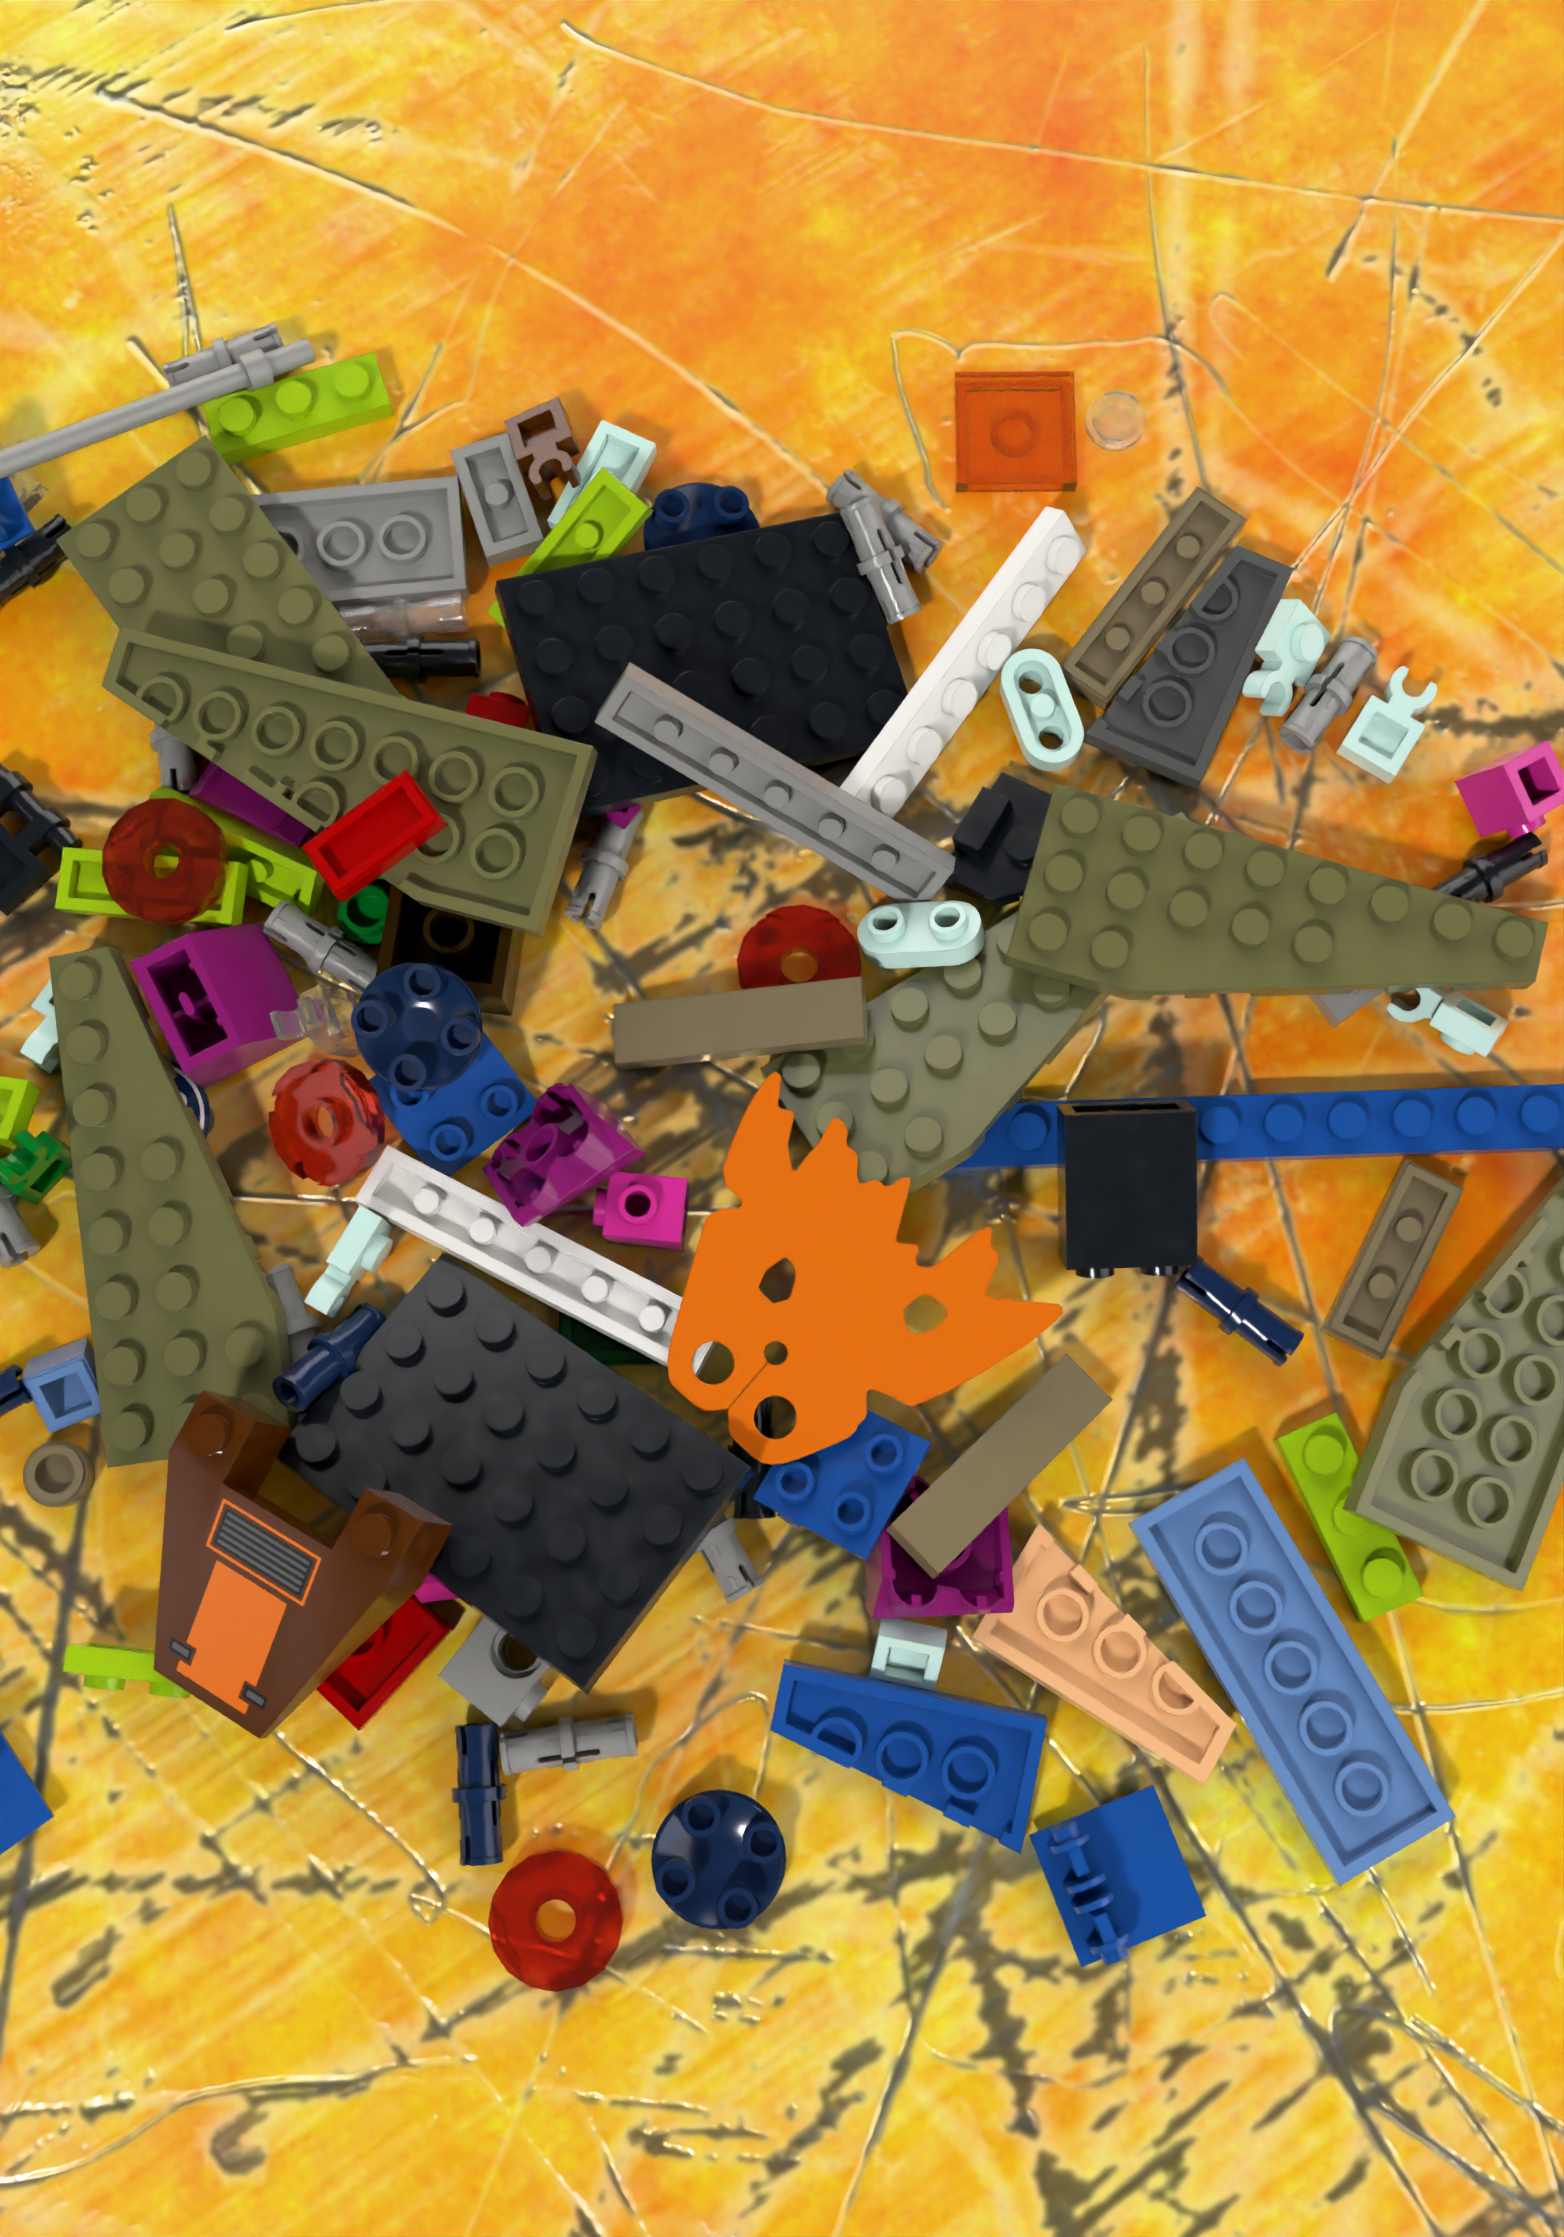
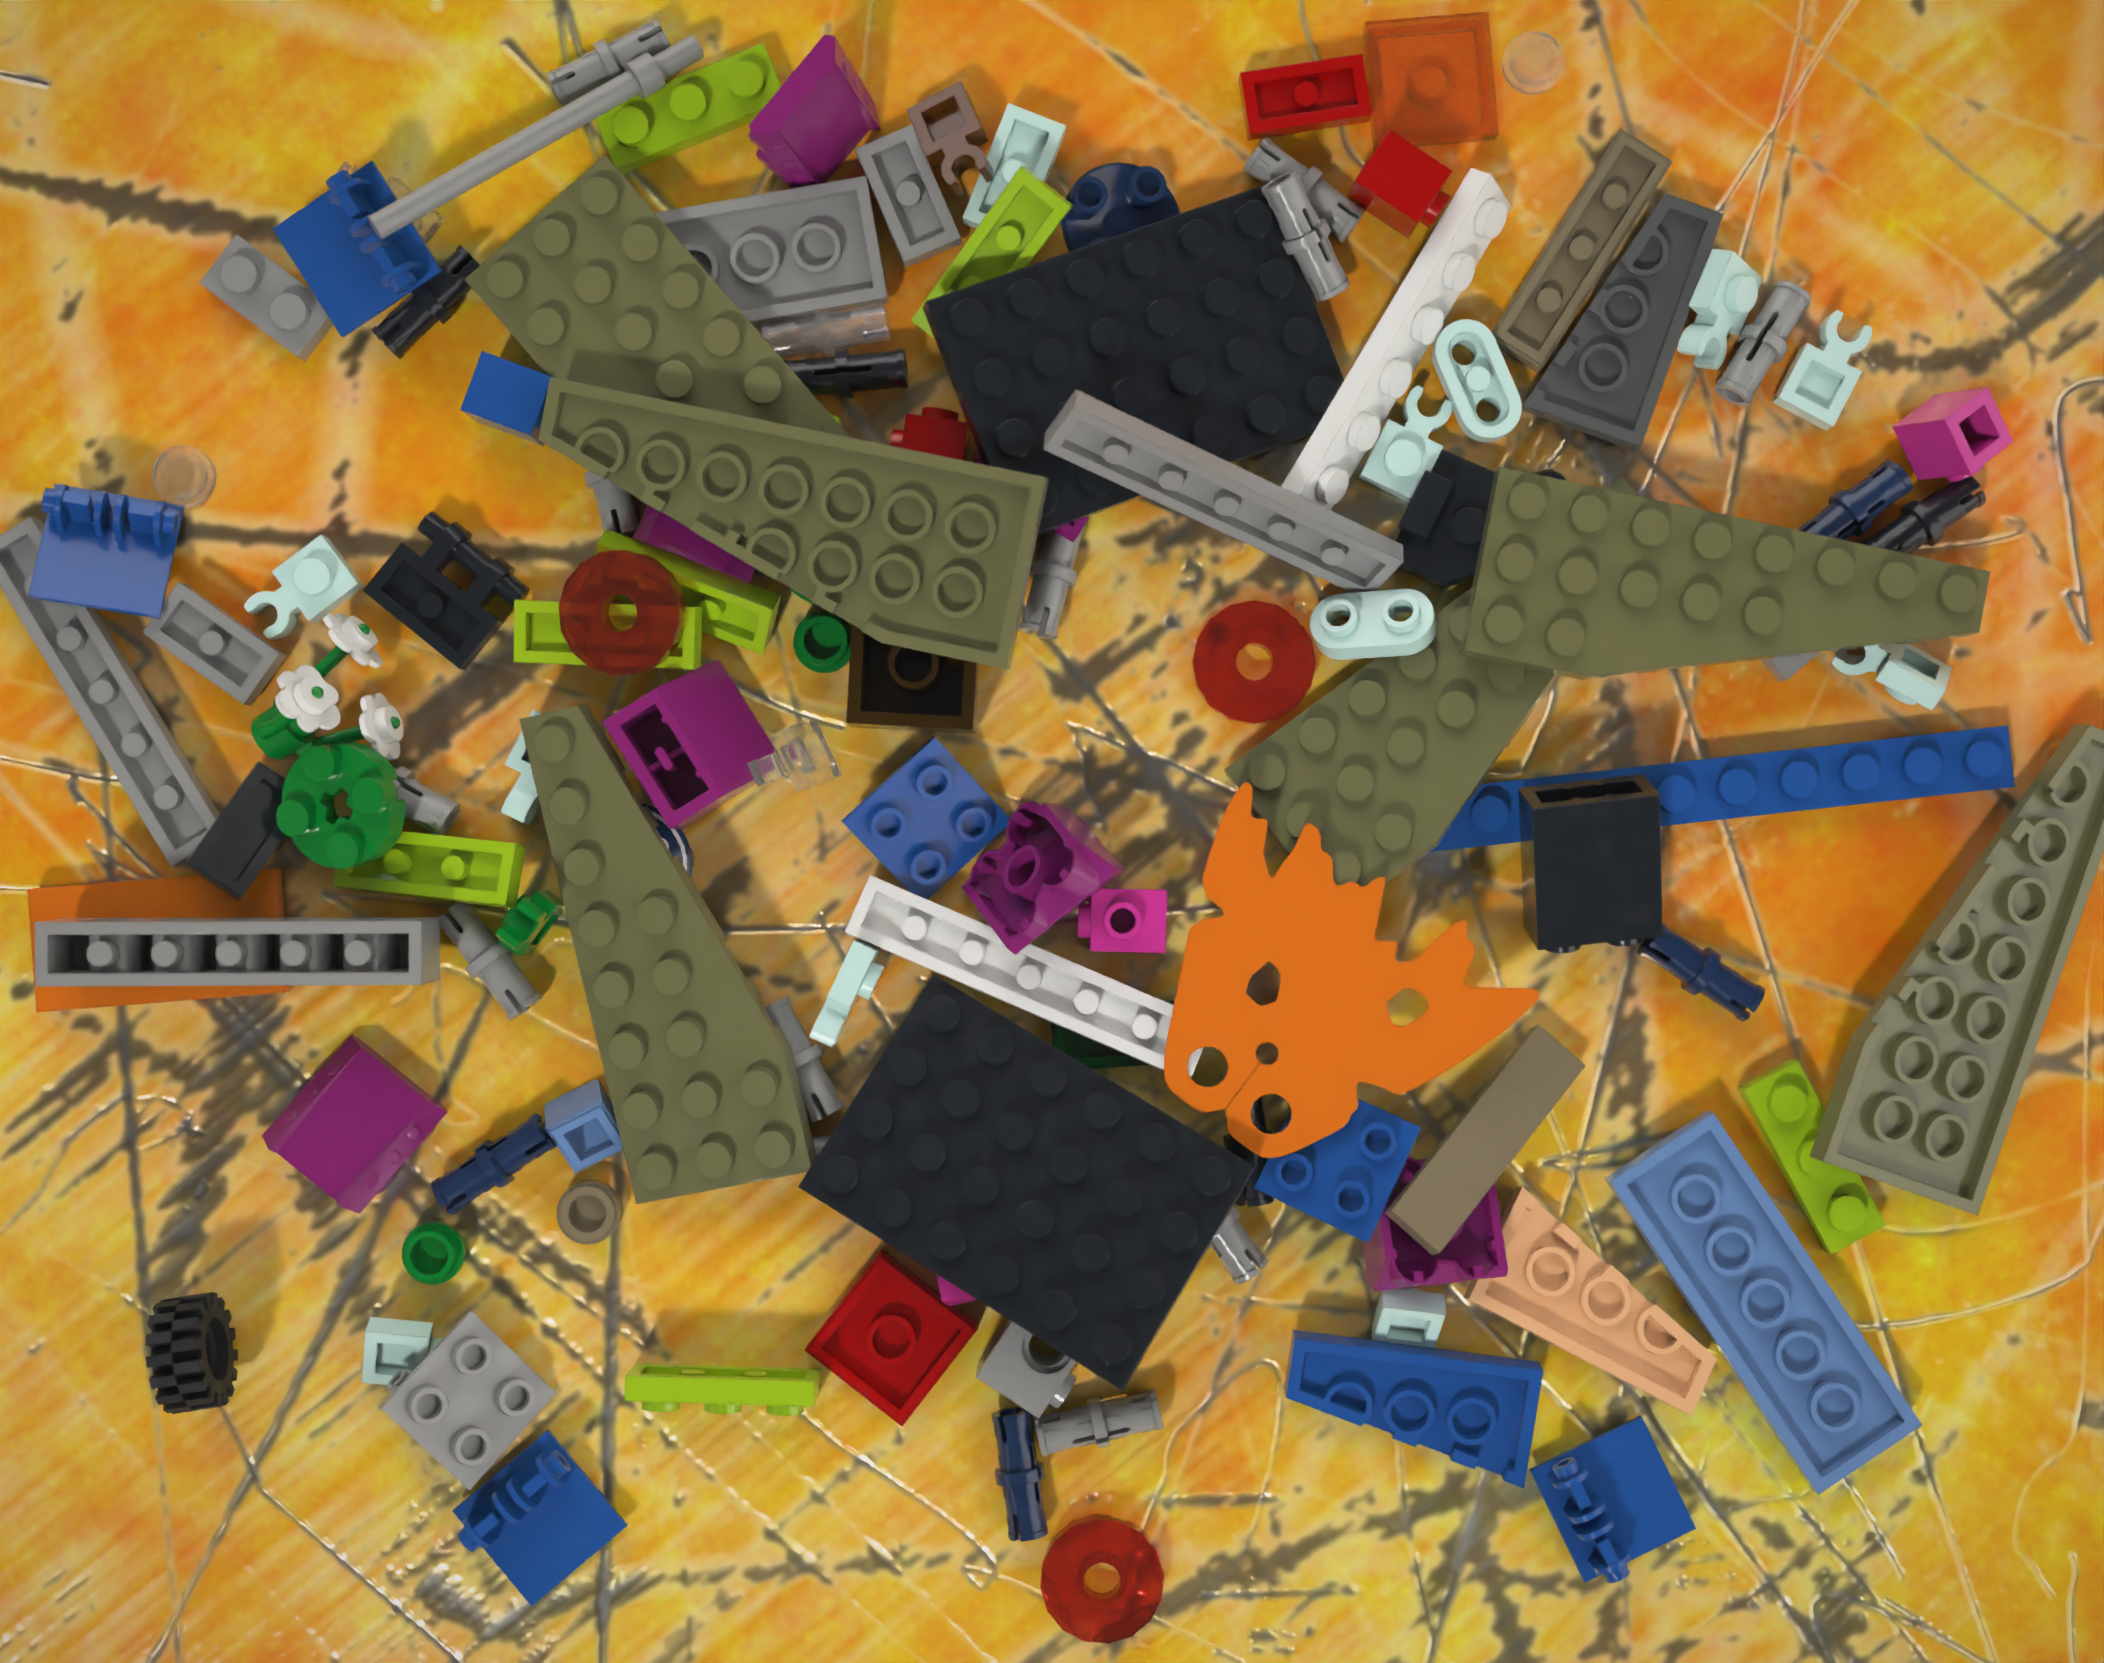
camera: 10 degrees left, 10 degrees up
reddish brown wedge [154,1390,454,1739] -> none
light grey pin [263,899,378,995] -> none
clear red tile [269,1057,385,1187] -> none
dark blue pin [272,1303,386,1412] -> none
red tile [302,769,448,902] -> none
dark blue dish [351,962,483,1092] -> none
dark tan tile [613,976,868,1070] -> none
dark blue dish [651,1789,786,1929] -> none
dark tan tile [1319,1159,1465,1361] -> none
none -> blue brick [460,351,551,446]
none -> magenta slope [748,34,881,189]
none -> red plate [1238,54,1372,141]
none -> red brick [1347,129,1452,239]
none -> light aqua plate [1358,385,1453,503]
none -> dark blue pin [1797,459,1913,540]

